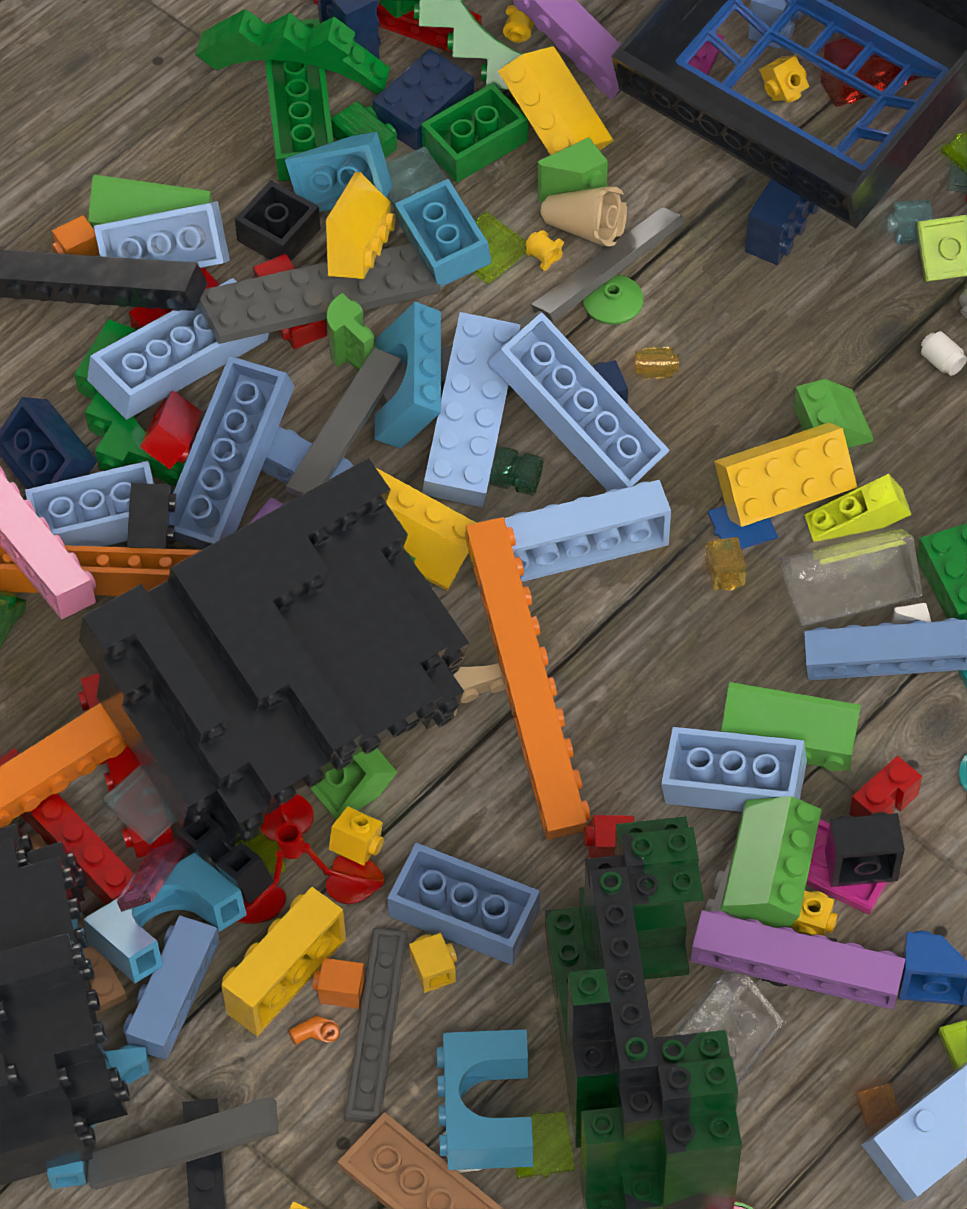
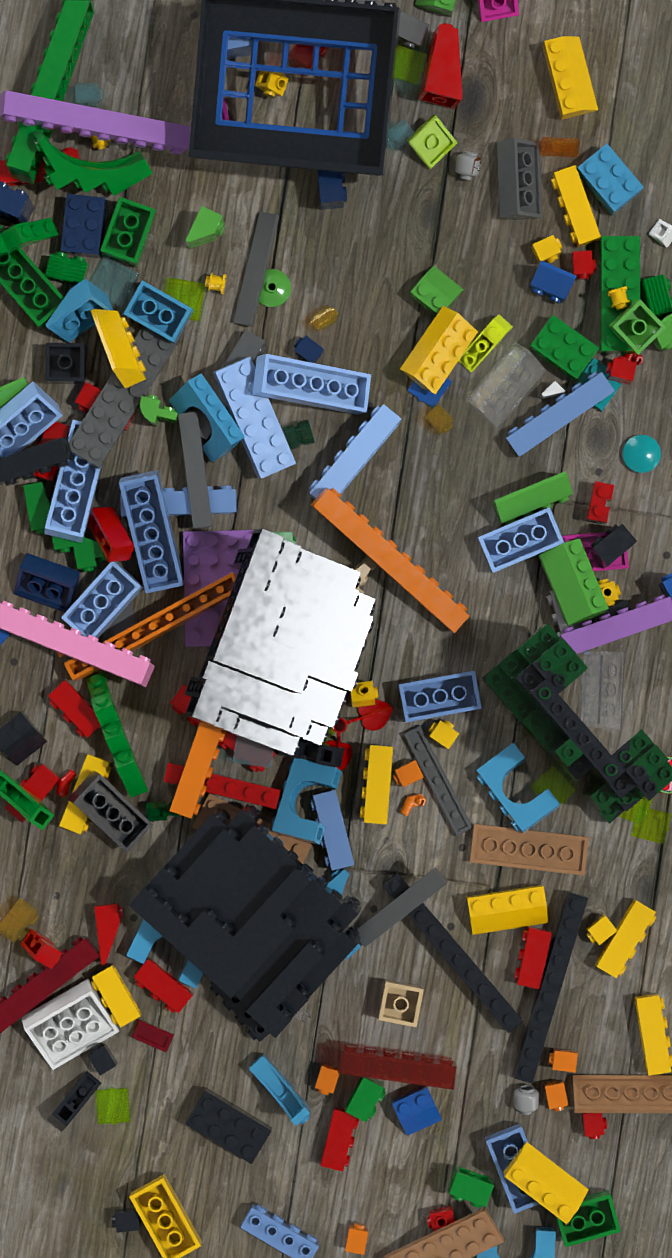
camera: 40 degrees left, 30 degrees up
clear pink tile [117,840,185,912] -> none
black brick [127,483,177,549] -> none
yellow slope [376,468,476,591] -> none
yellow slope [498,46,614,155] -> none
tan cone [540,186,627,247] -> none
red brick [583,815,634,858] -> none
white brick [921,331,967,376] -> none

